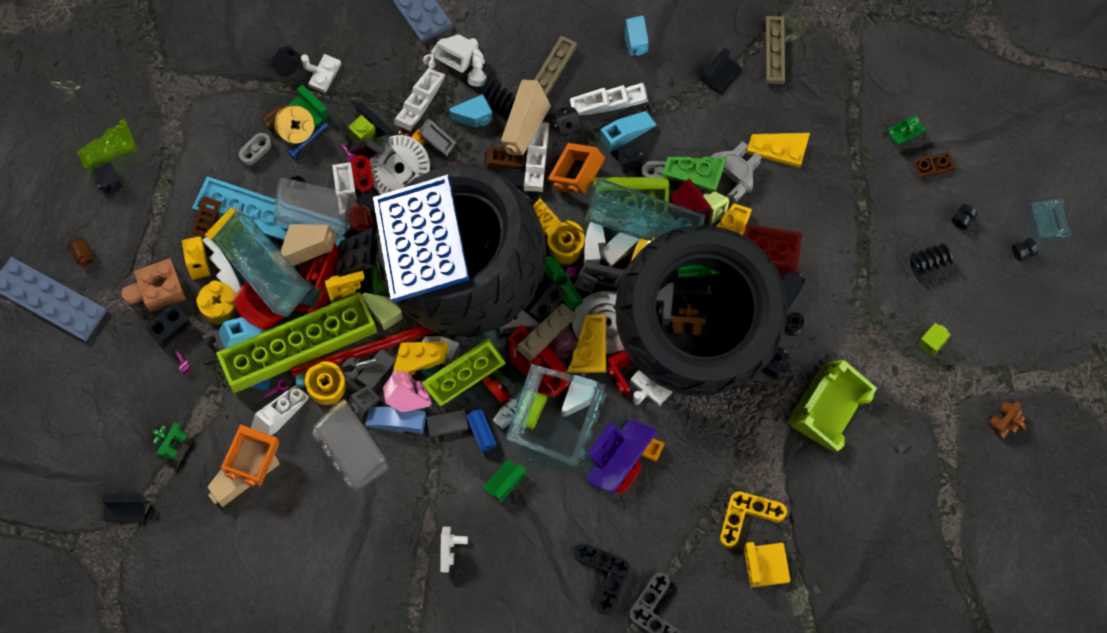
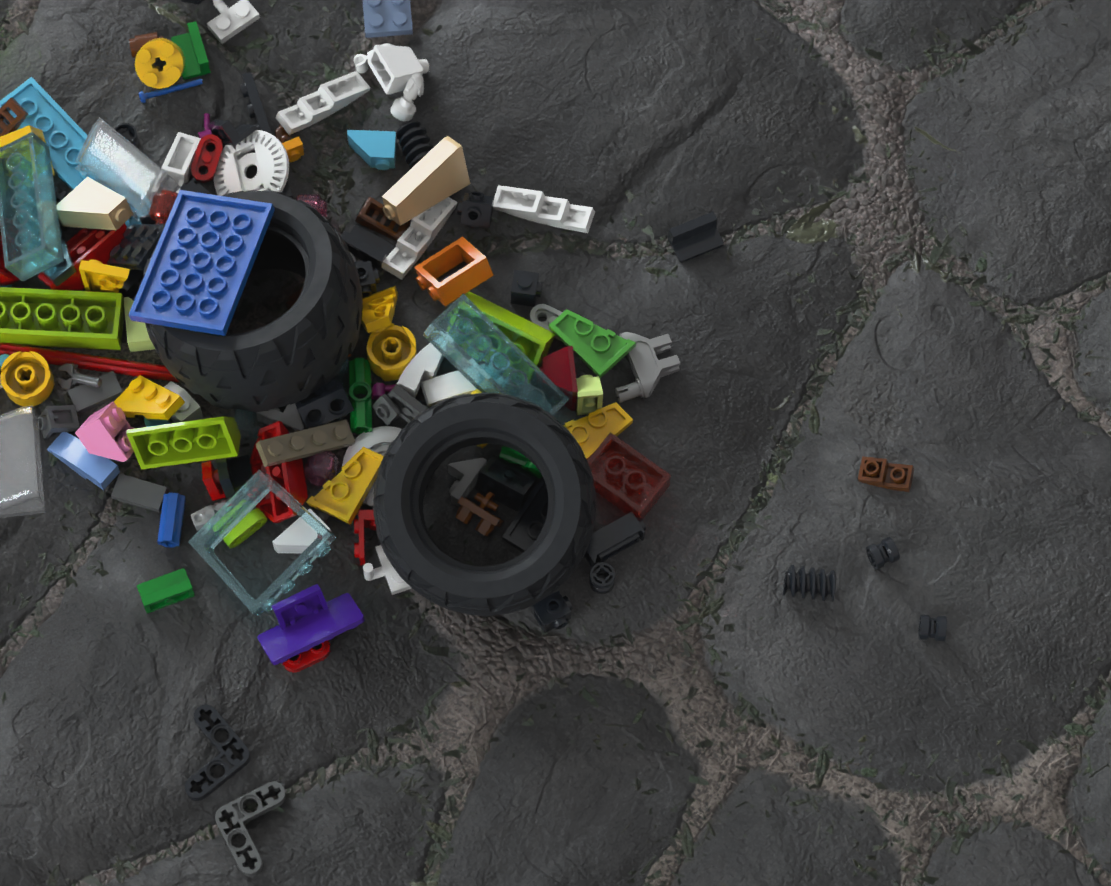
camera: 25 degrees right, 0 degrees up
light grey plate [239,133,272,165] -> none
lime brick [348,115,376,143] -> none
dark grey tile [417,119,456,157] -> none
white plate [441,527,468,572] -> none
dark tan plate [534,36,577,97] -> none
medium azure slope [600,111,656,153] -> none
medium azure slope [625,16,649,56] -> none
light orange plate [641,438,664,462] -> none
yellow beam [720,492,787,549] -> none
yellow bracket [744,542,790,588] -> none
yellow wing [747,133,810,168] -> none
dark tan plate [765,16,785,84] -> none
lime windscreen [788,360,877,452] -> none
green hips [887,115,926,146] -> none
lime brick [918,322,951,357] -> none
dark orange hips [990,401,1026,440] -> none
clear light blue plate [1030,199,1072,240] -> none

